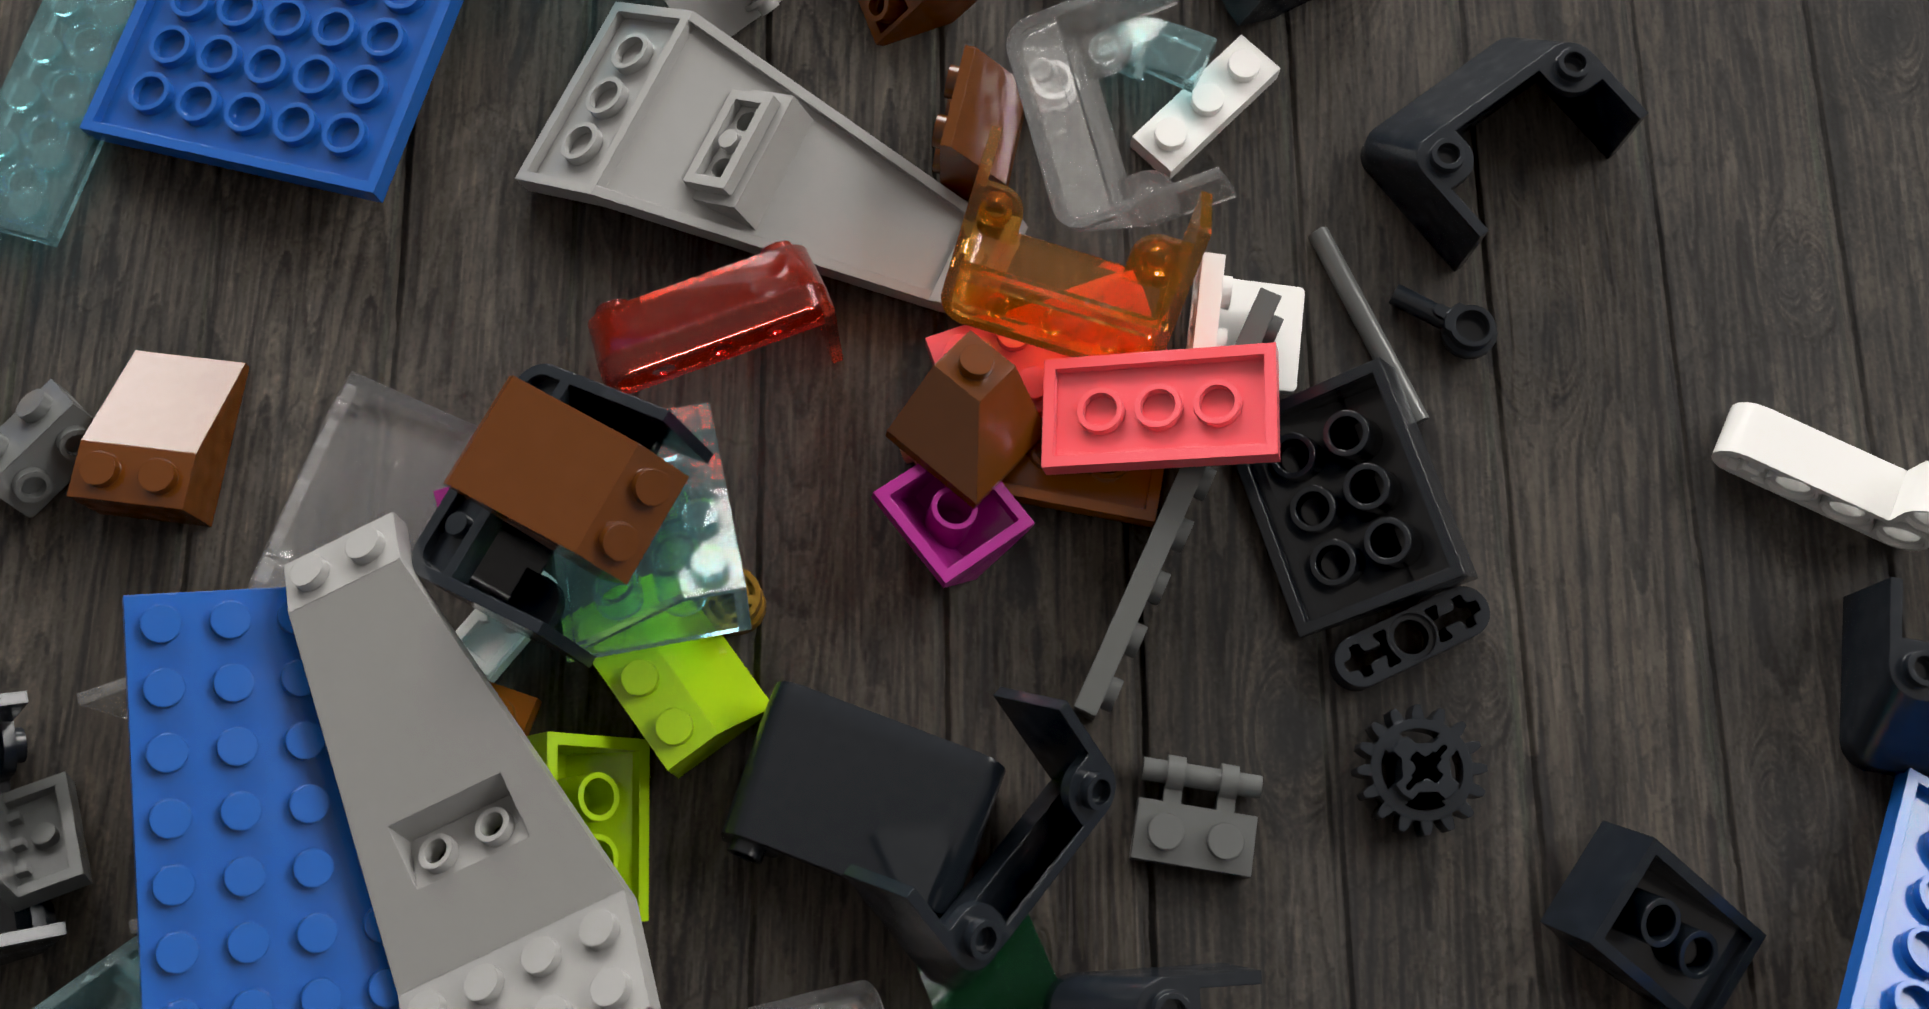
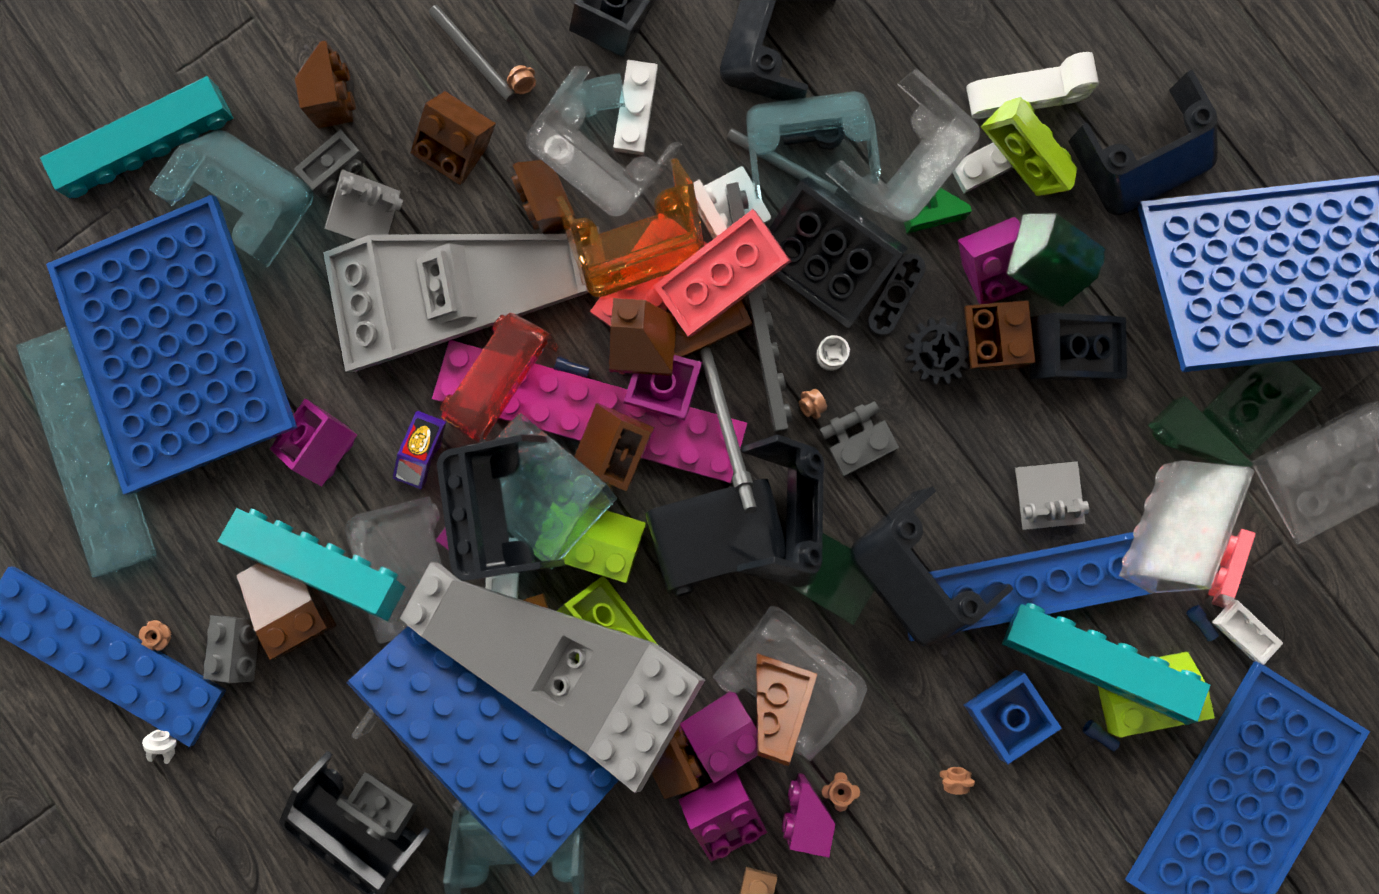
camera: 30 degrees left, 10 degrees up
reddish brown slope [443,375,689,585] -> none
none -> brick [217,508,406,622]
none -> magenta slope [270,398,357,487]
none -> slope [393,411,446,489]
none -> dark pink plate [432,340,747,483]
none -> dark blue piece [554,356,590,378]
none -> reddish brown slope [573,403,655,491]
none -> dark grey bar [699,347,757,513]
none -> clear light blue windscreen [746,91,881,199]
none -> nougat plate [799,389,827,419]
none -> white wheel [816,335,850,371]
none -> clear windscreen [825,68,980,222]
none -> green slope [904,184,972,234]
none -> white plate [949,143,1013,193]
none -> magenta slope [958,217,1038,304]
none -> reddish brown slope [964,300,1035,371]
none -> lime slope [981,97,1077,196]
none -> clear green slope [1007,213,1106,307]

